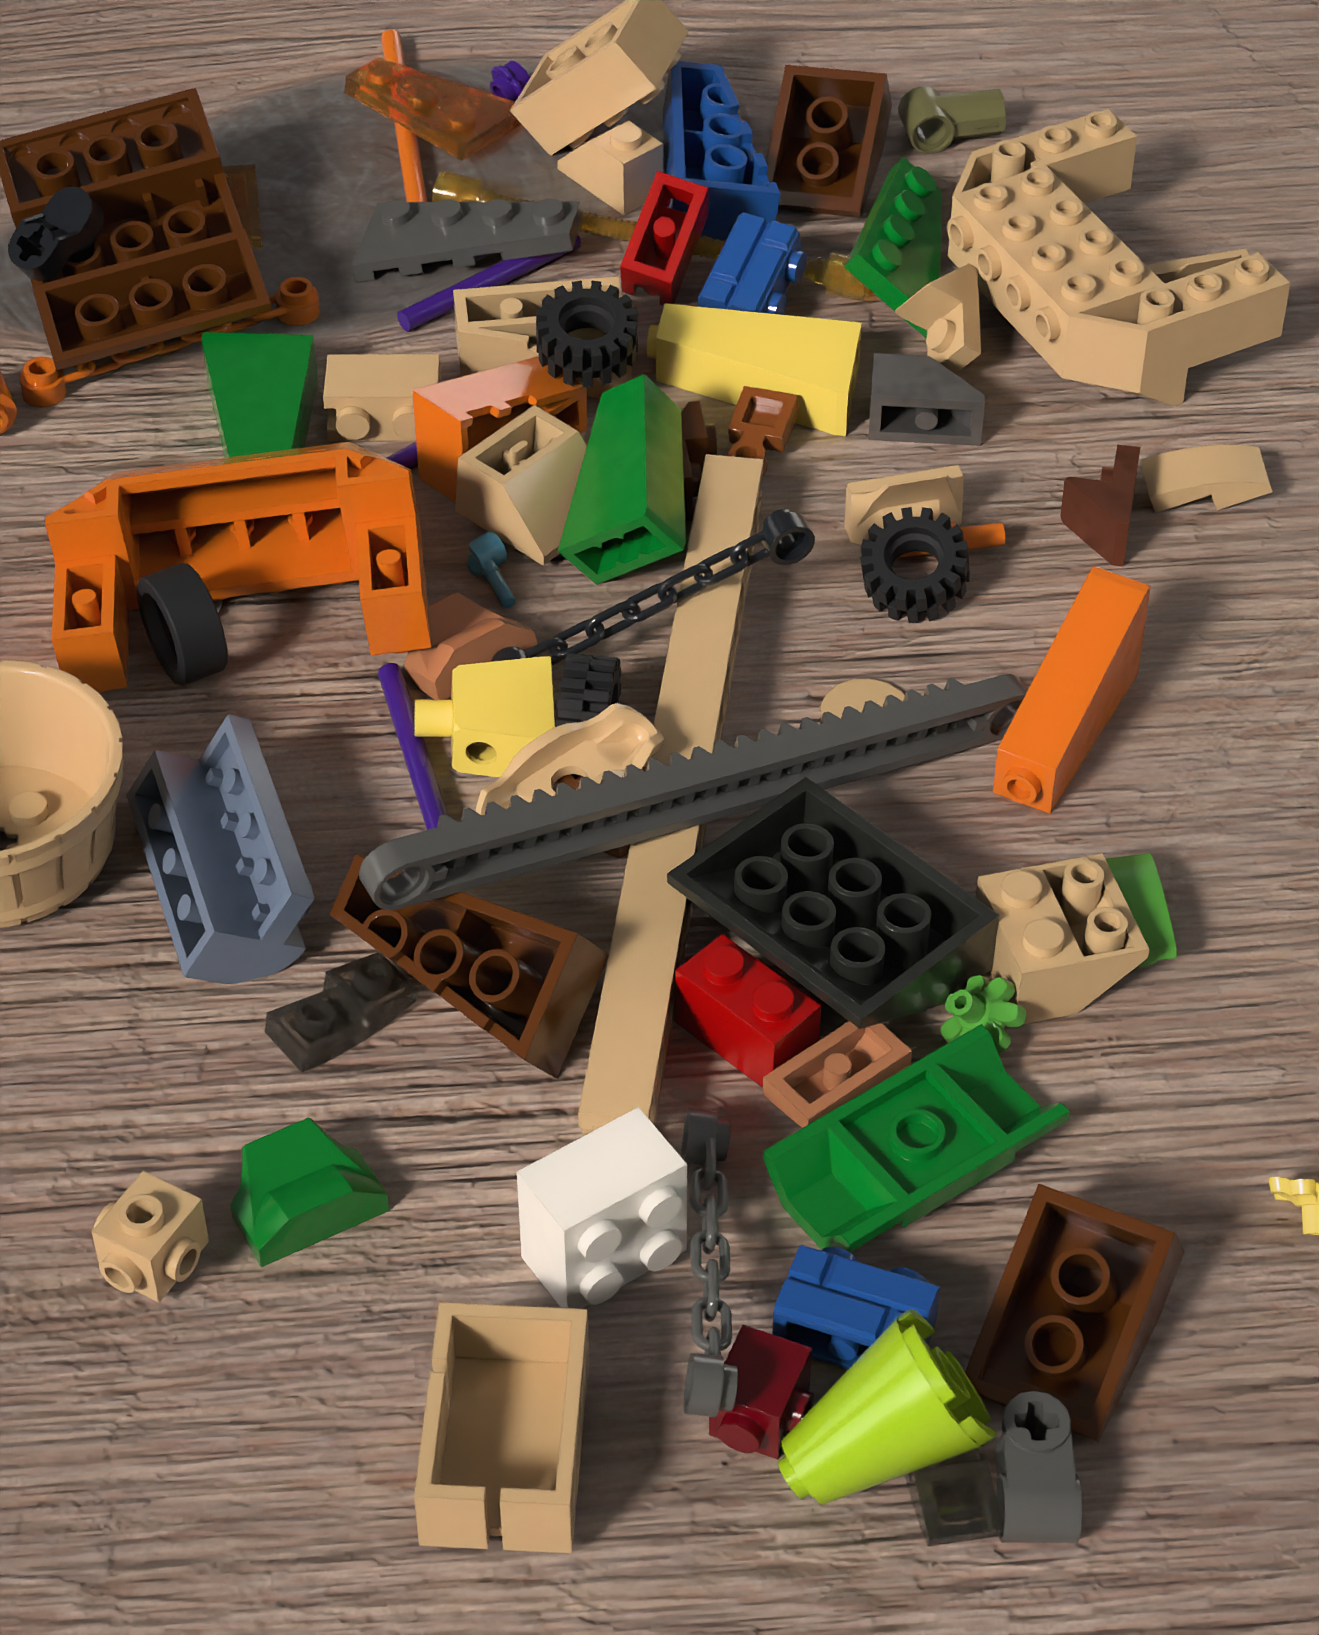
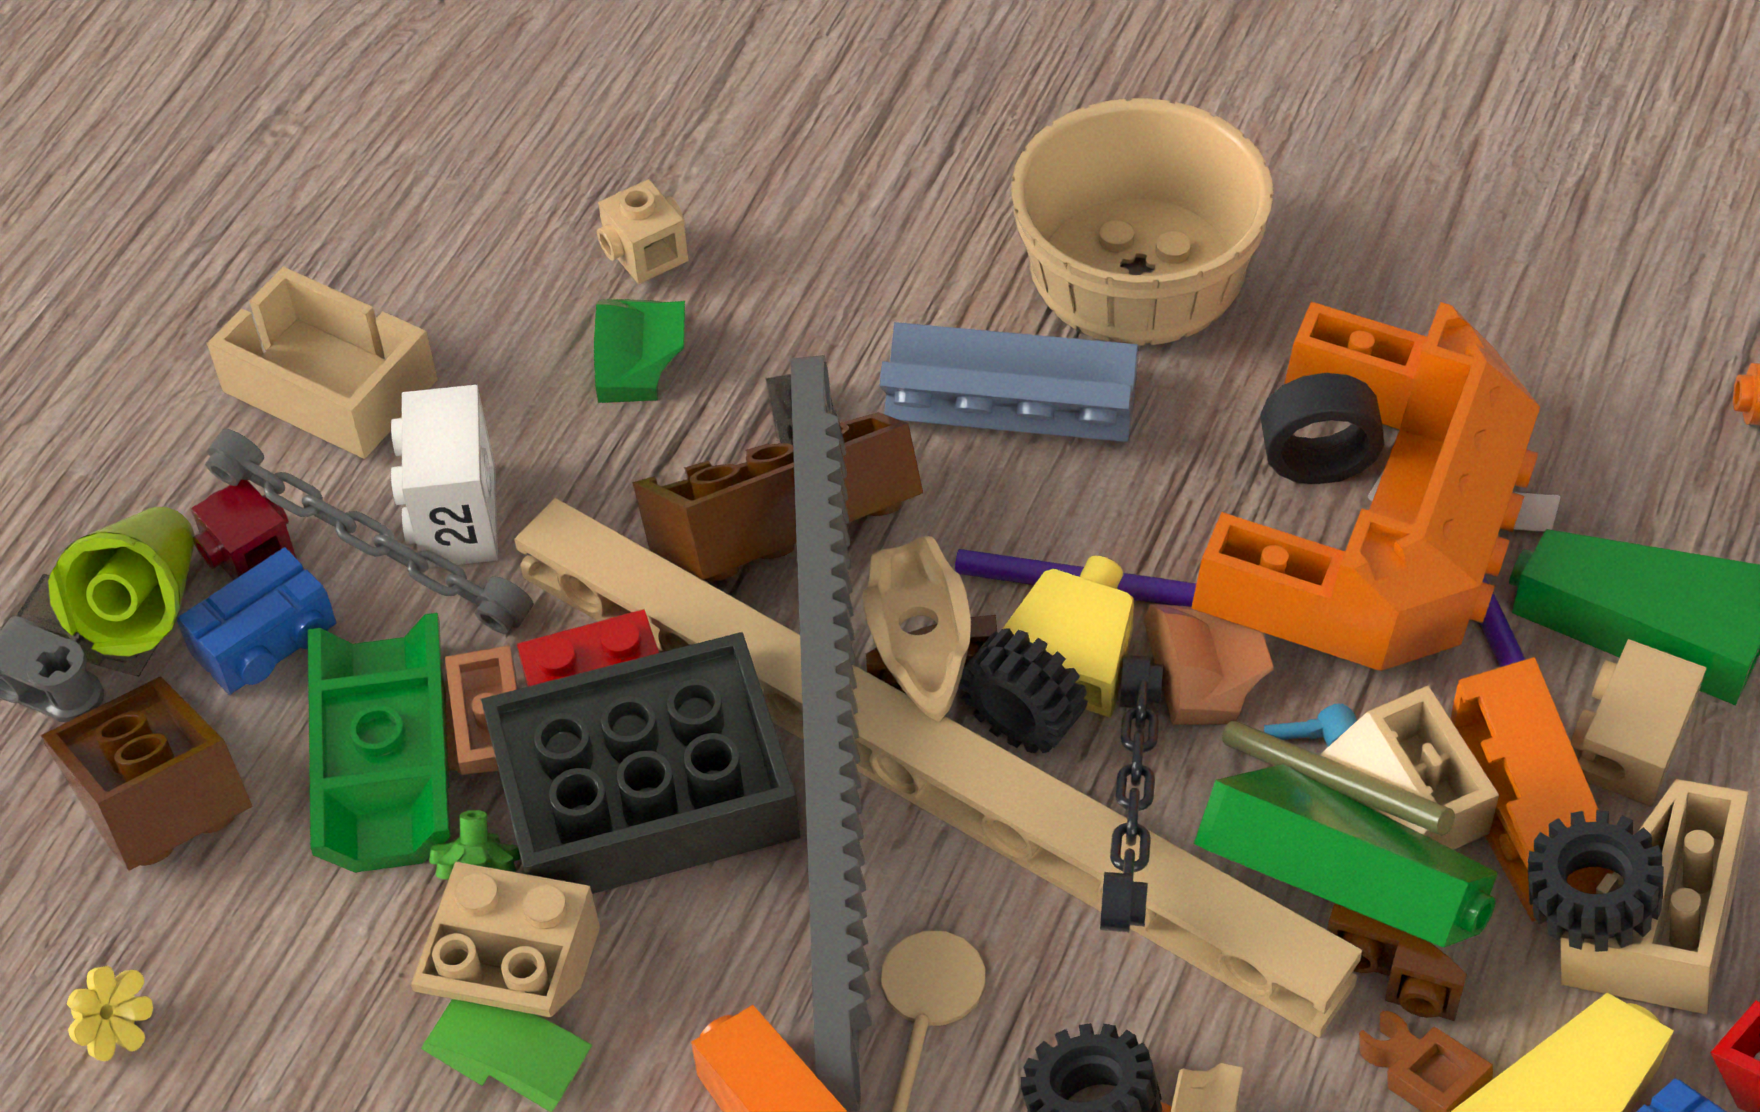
camera: 120 degrees right, 5 degrees up
none -> olive bar [1222,721,1455,836]

